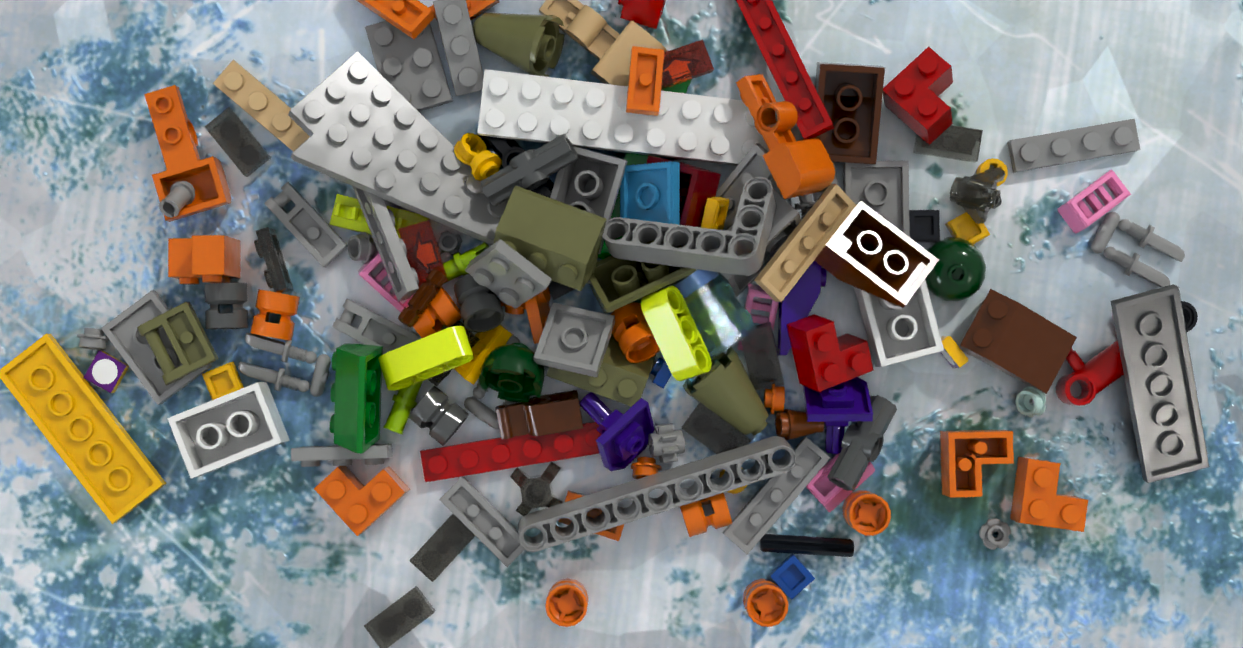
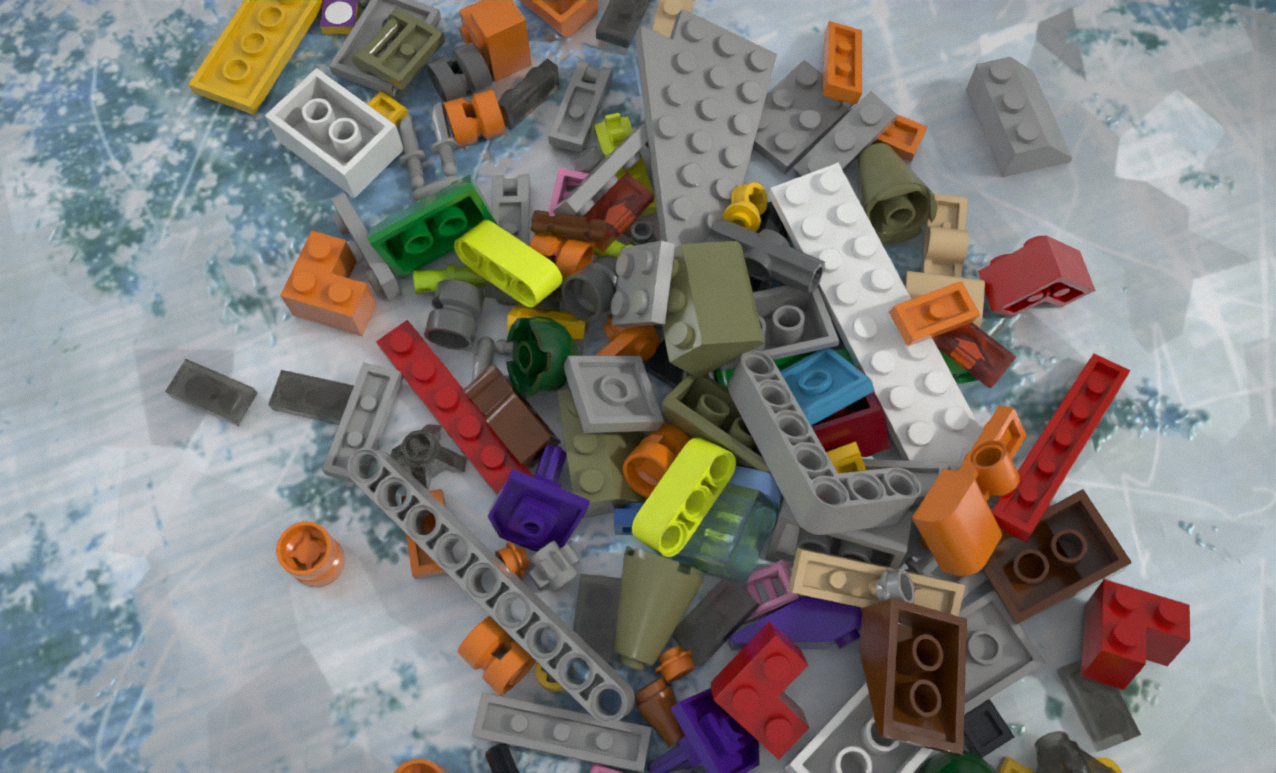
camera: 65 degrees right, 20 degrees down
none -> light grey plate [876,568,914,603]

